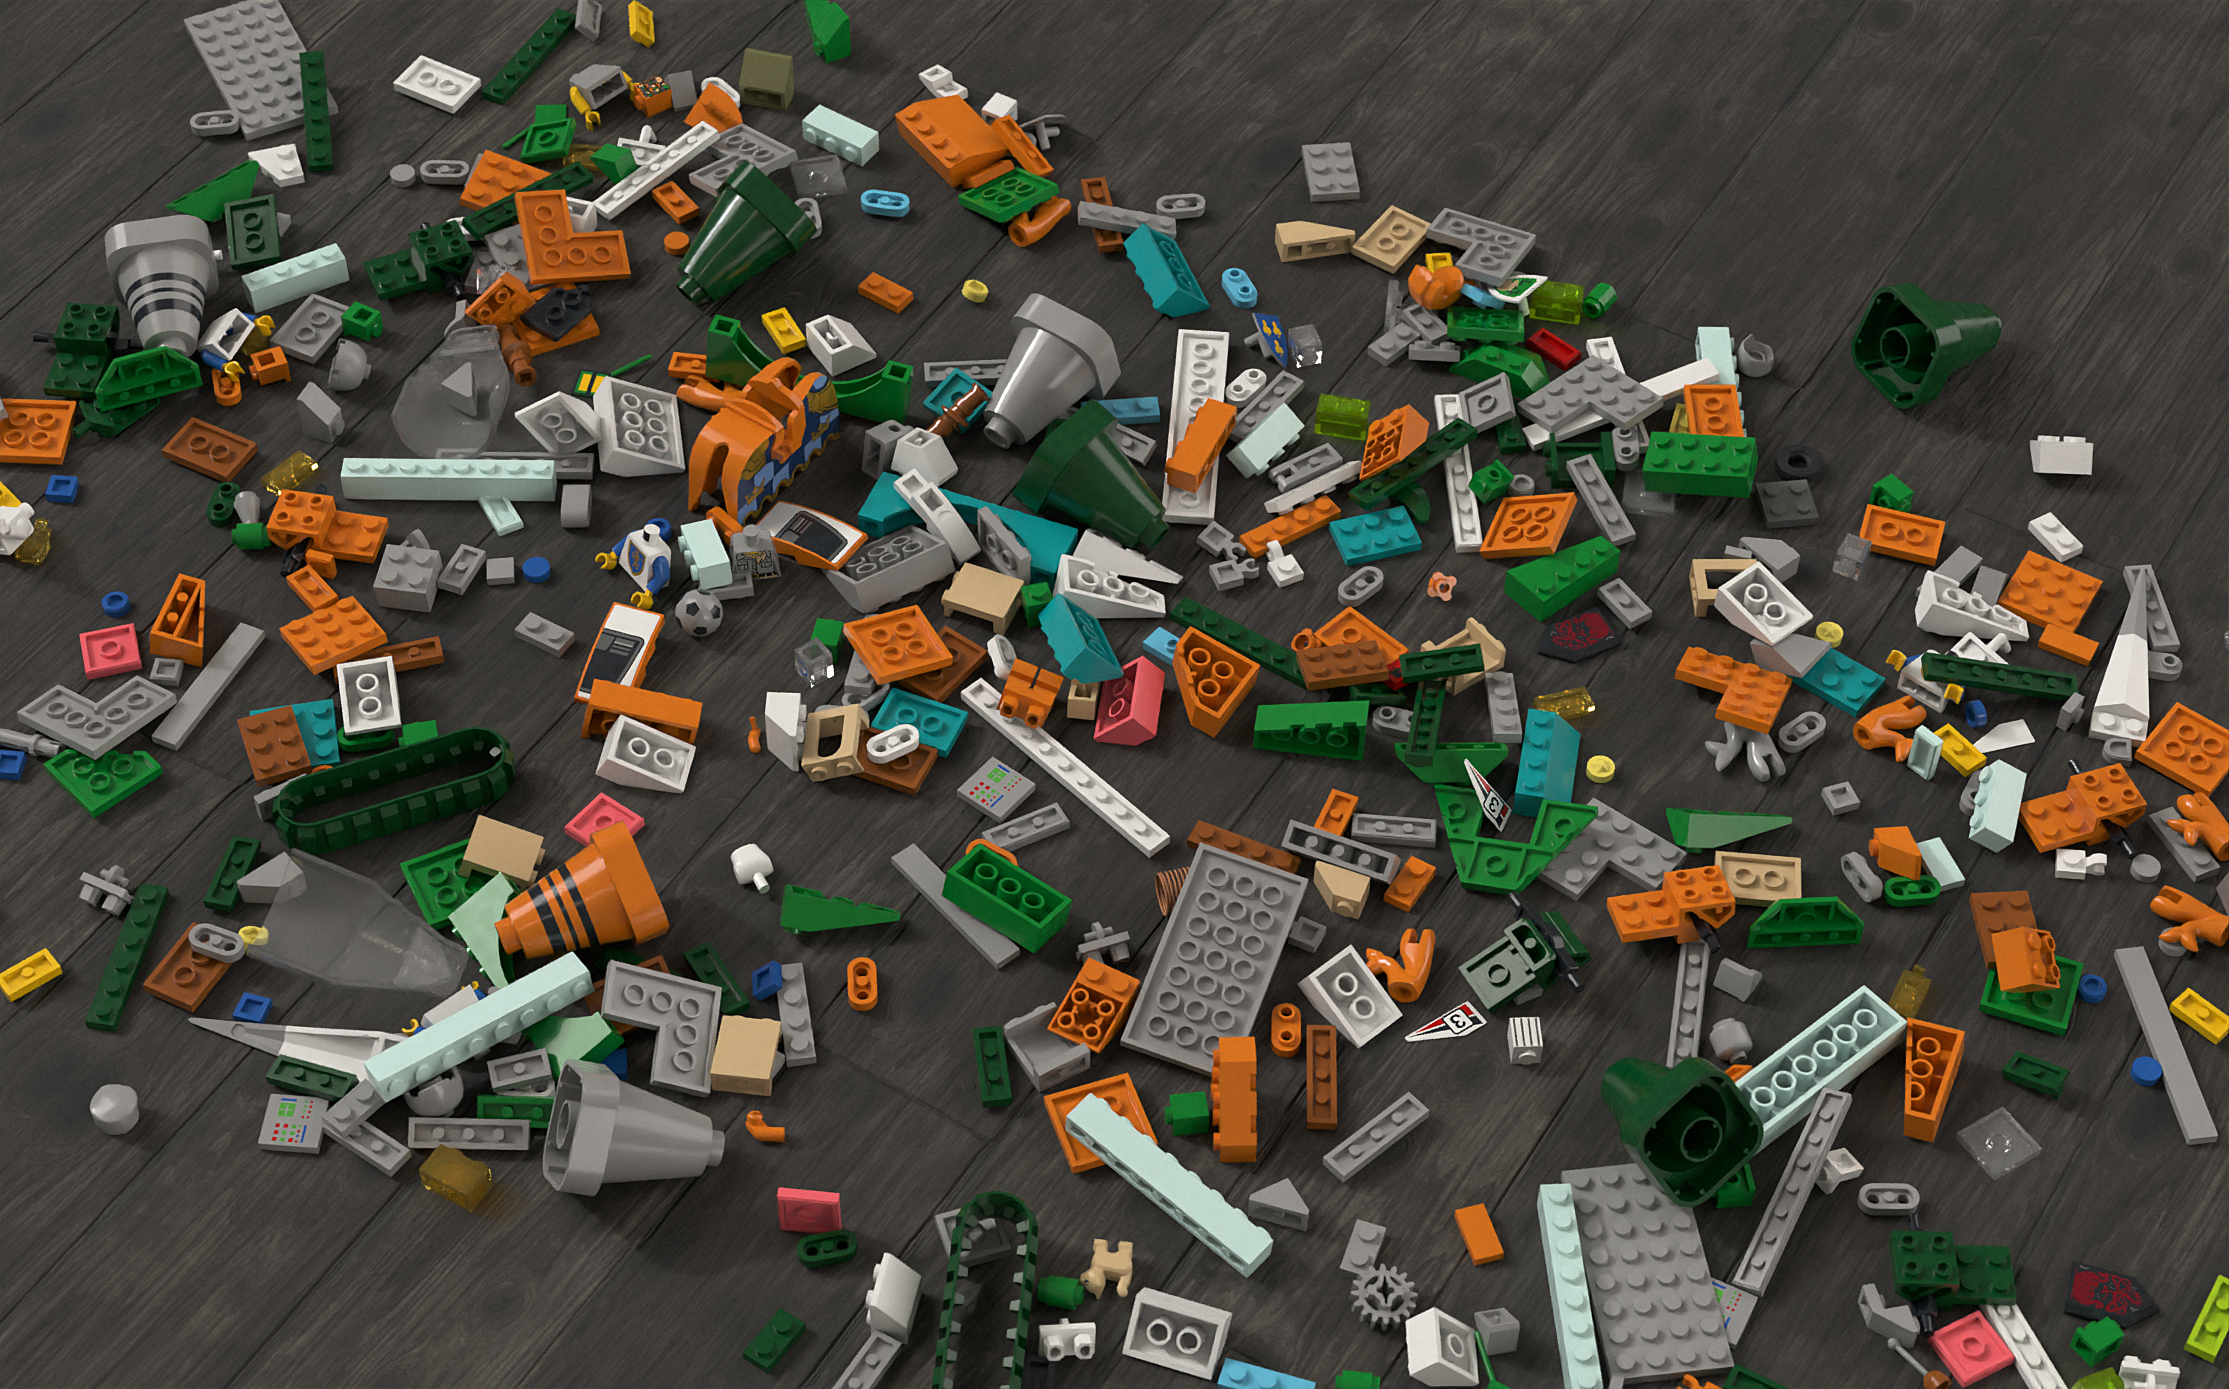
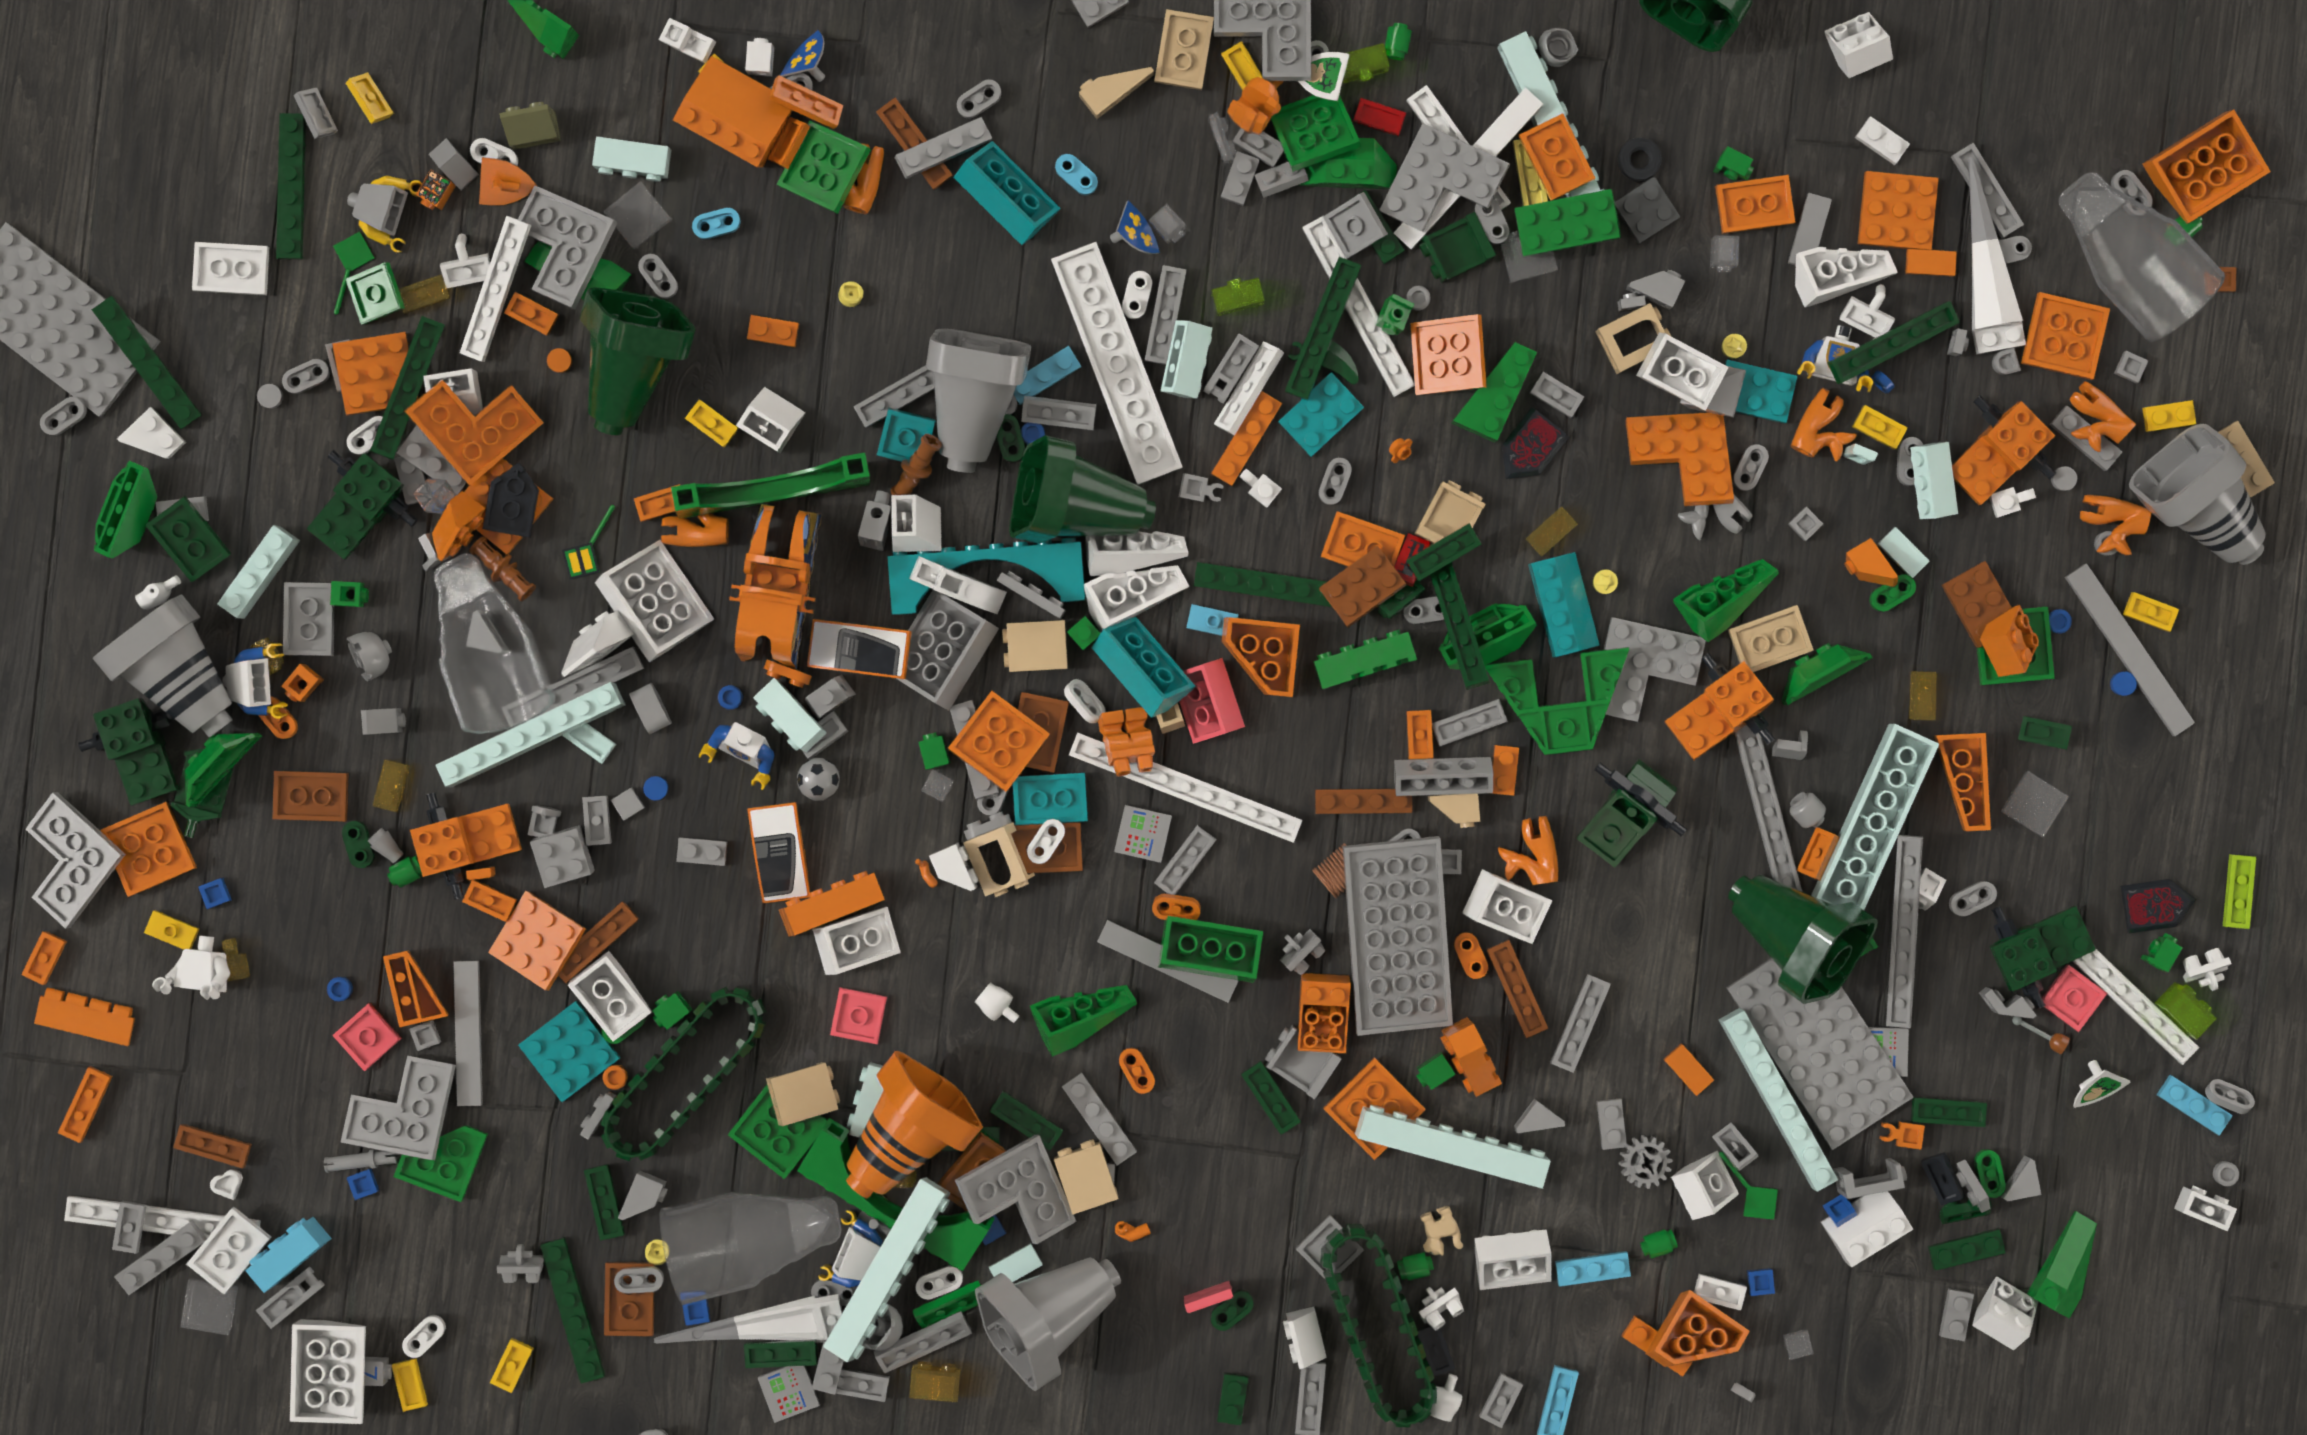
camera: 30 degrees left, 40 degrees up
dark orange plate [237,705,313,787] -> none
light grey plate [487,1048,553,1093] -> none
green slope [589,143,638,185] -> none
blue tile [752,960,782,1001] -> none
orange brick [1164,398,1237,494] -> none
light grey plate [1209,558,1259,591] -> none
orange plate [1291,628,1321,651] -> none
orange slope [1359,404,1429,481] -> none
sticker [1405,1001,1487,1042] -> none
medium azure plate [1460,284,1505,309] -> none
sticker [1464,759,1512,832] -> none
light grey plate [1485,671,1522,743] -> none
white brick [1507,1017,1543,1065] -> none
light grey plate [1566,454,1636,546] -> none
light grey plate [1841,852,1883,902] -> none
light grey slope [1970,566,2010,607] -> none
white sticker [1973,719,2035,753] -> none

